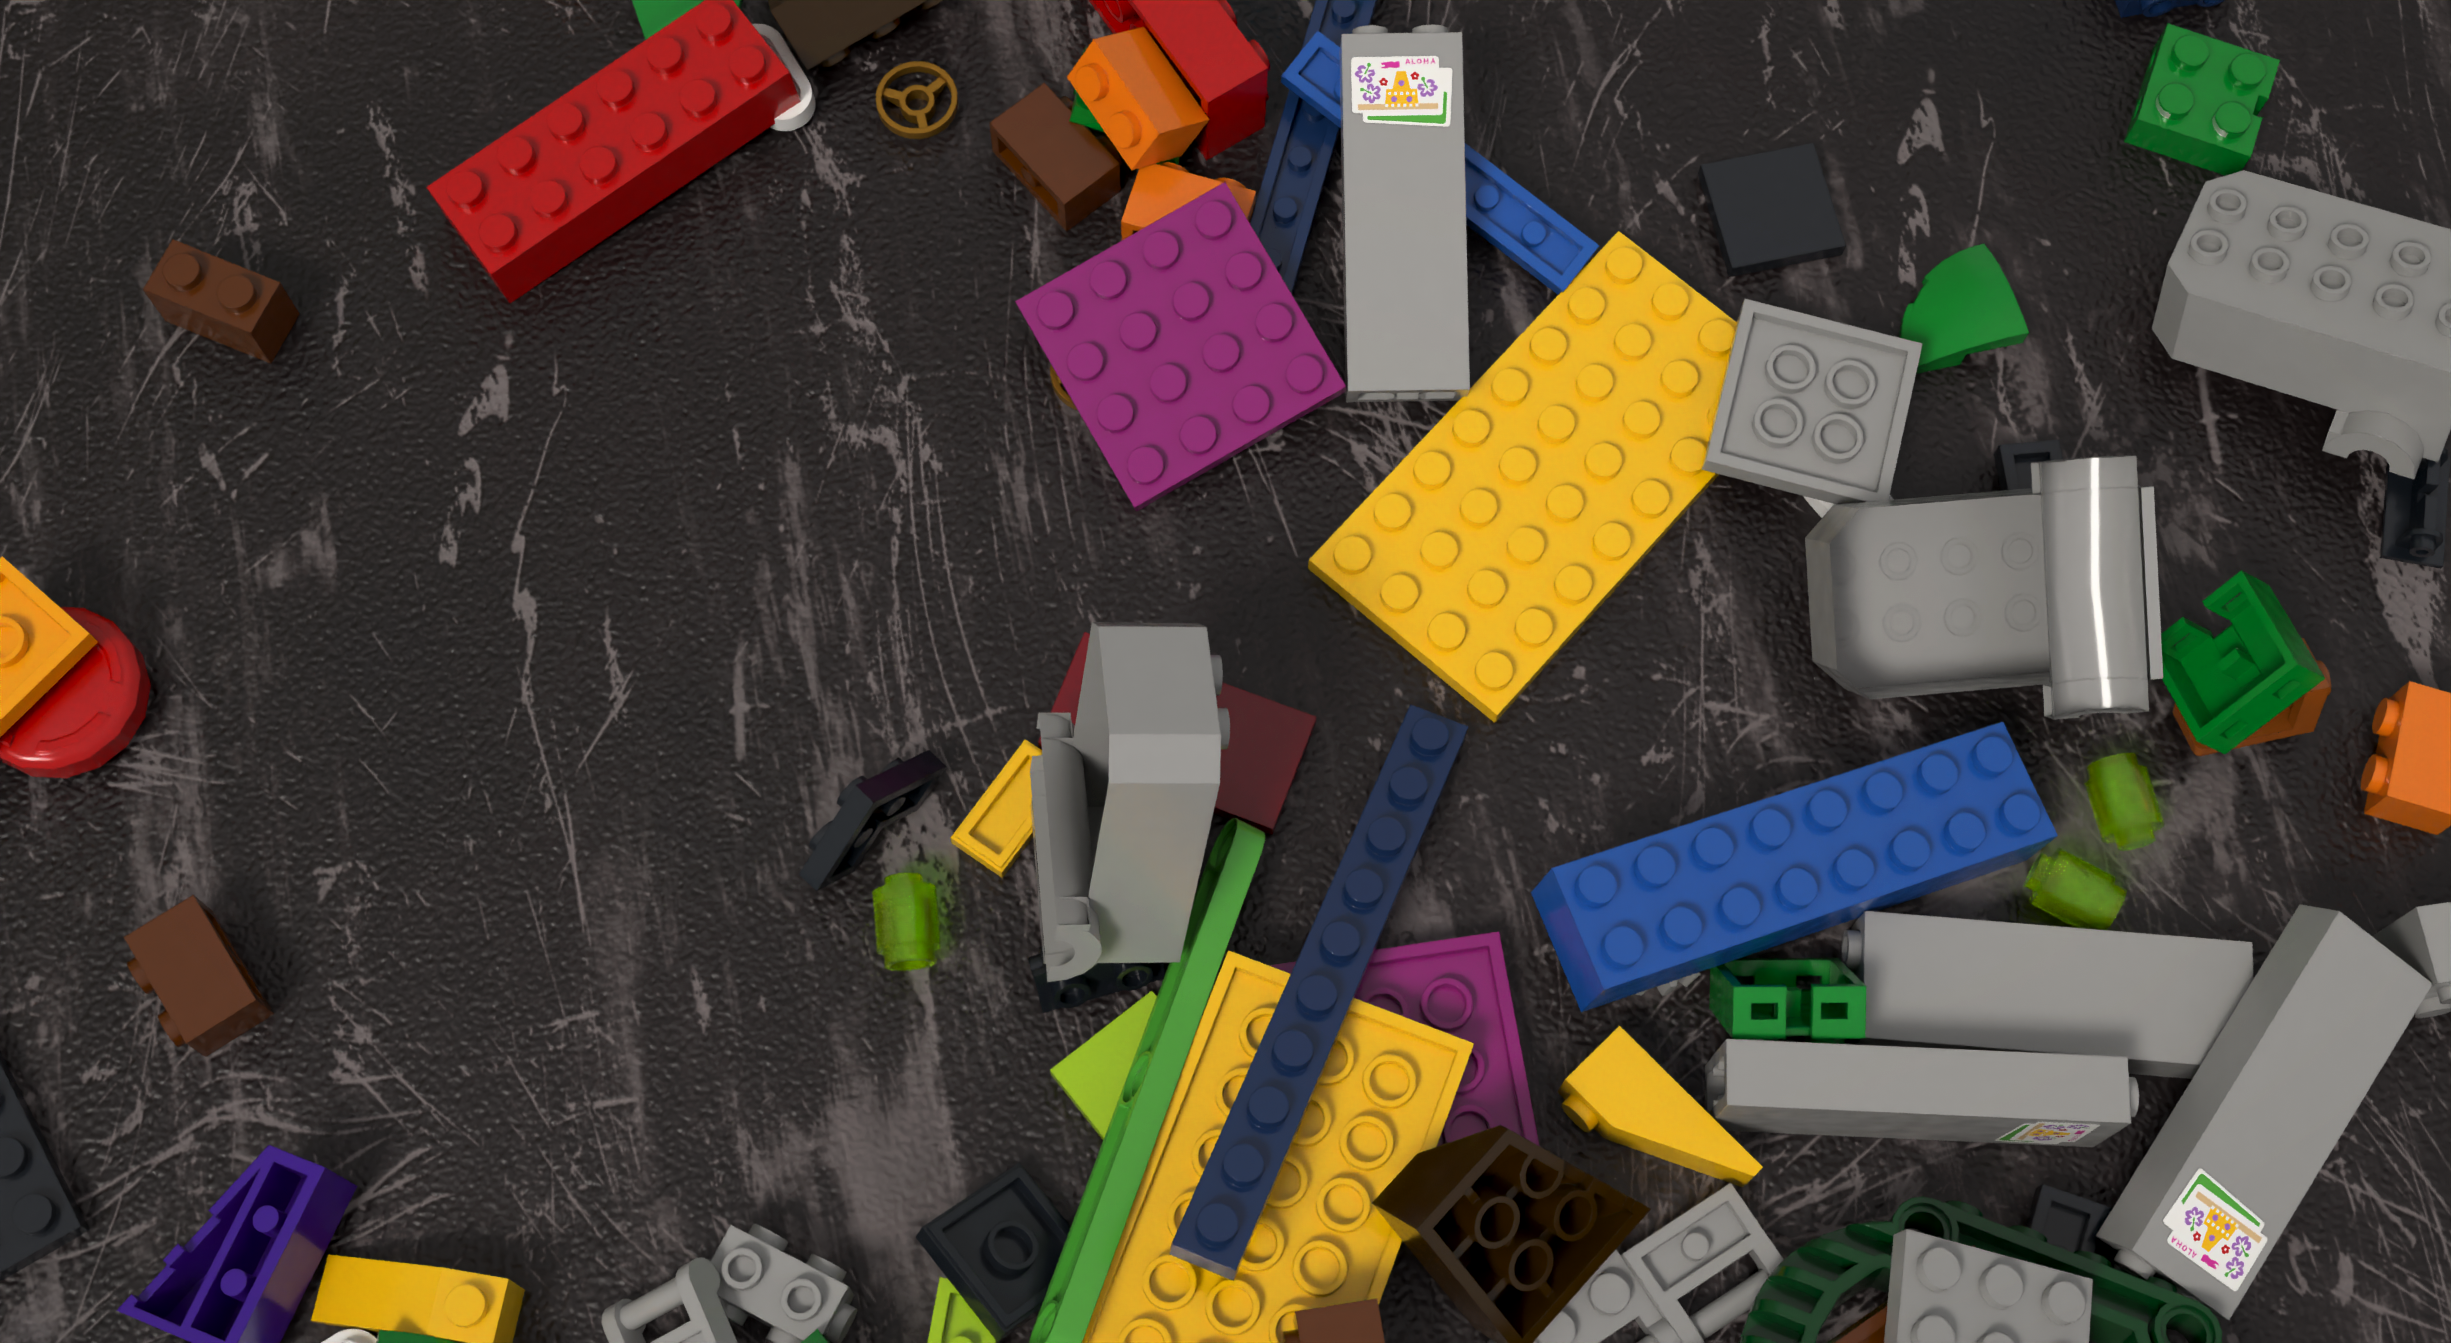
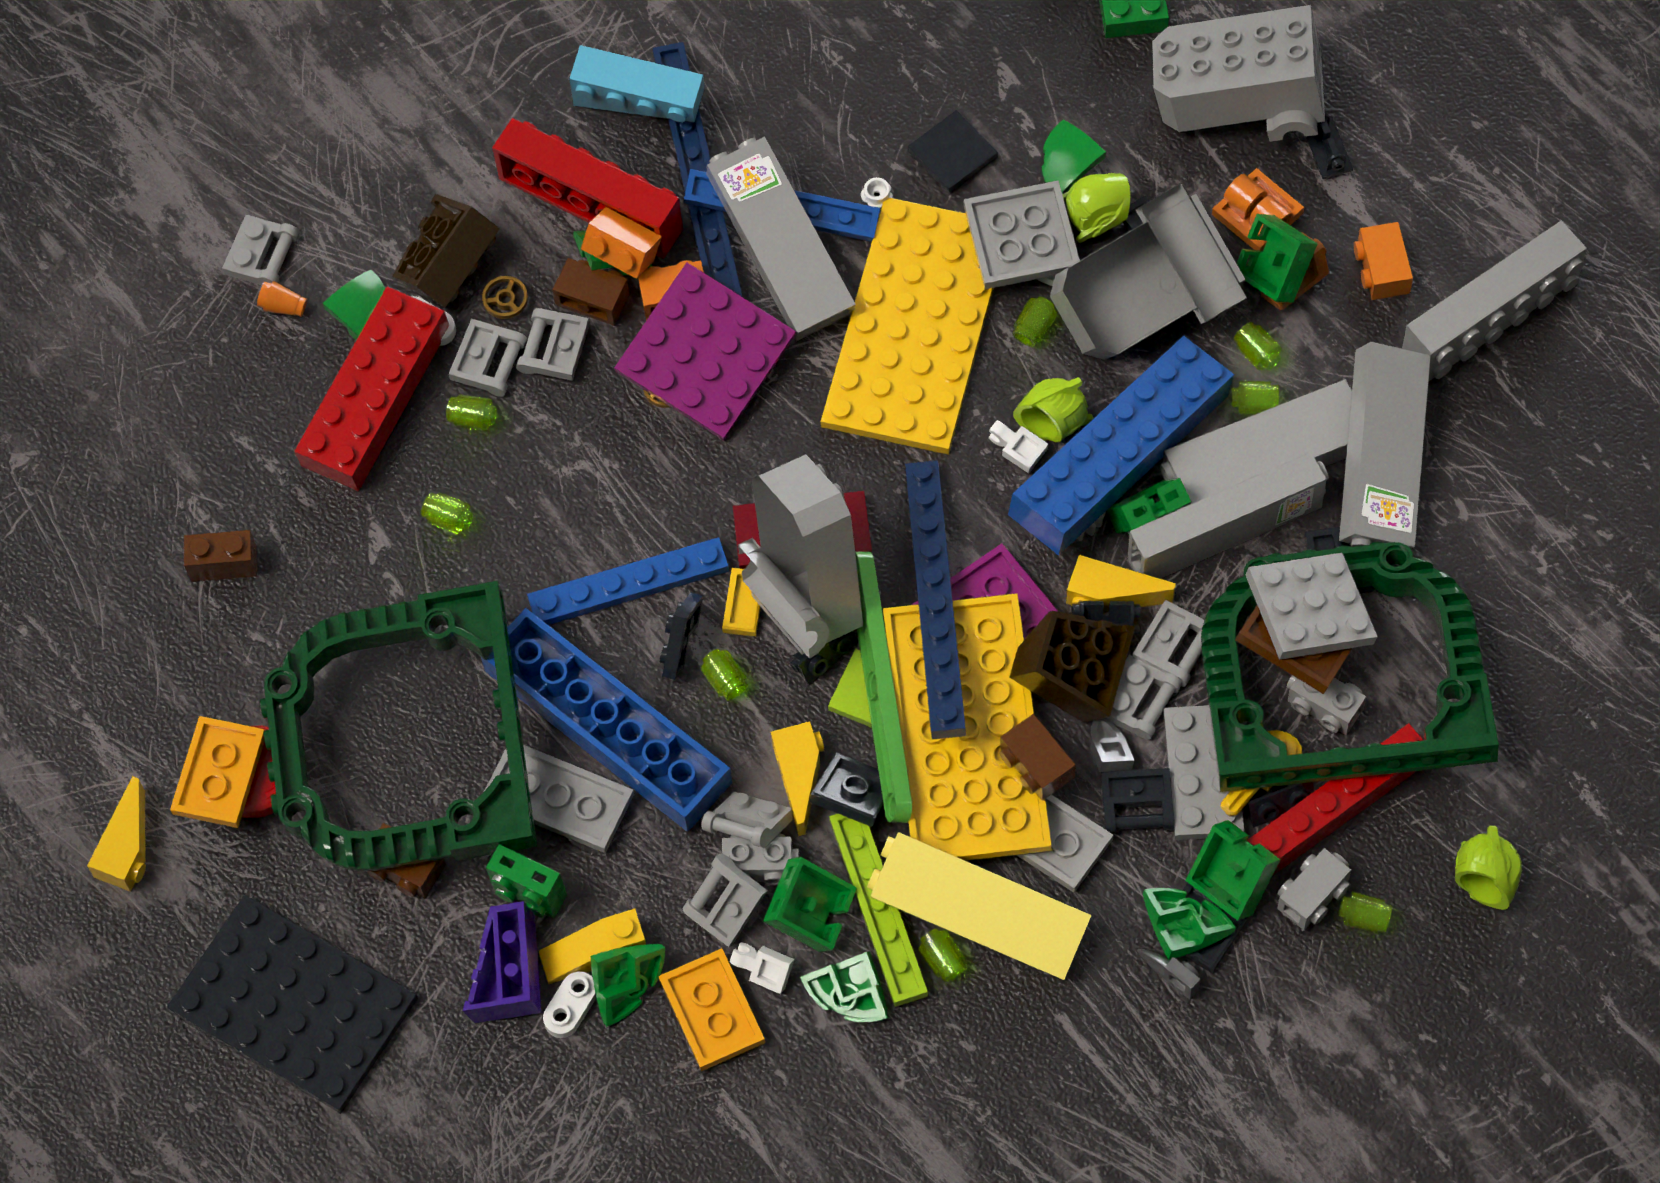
camera: 20 degrees left, 5 degrees down
none -> dark green arch [260,581,537,871]
none -> clear neon green brick [421,492,473,534]
none -> clear neon green brick [446,394,497,431]
none -> light grey plate [449,319,527,397]
none -> blue brick [481,608,732,832]
none -> light grey plate [484,745,634,853]
none -> green piece [486,844,567,918]
none -> light grey plate [516,308,590,381]
none -> blue plate [527,537,729,625]
none -> light grey plate [701,792,793,848]
none -> yellow slope [770,721,824,836]
none -> white plate [861,178,893,208]
none -> white plate [988,420,1049,473]
none -> clear neon green brick [1012,297,1057,347]
none -> lime helmet [1013,377,1094,442]
none -> lime helmet [1062,173,1130,243]
none -> black hinge [1069,600,1141,634]
none -> orange plate [1212,168,1304,251]

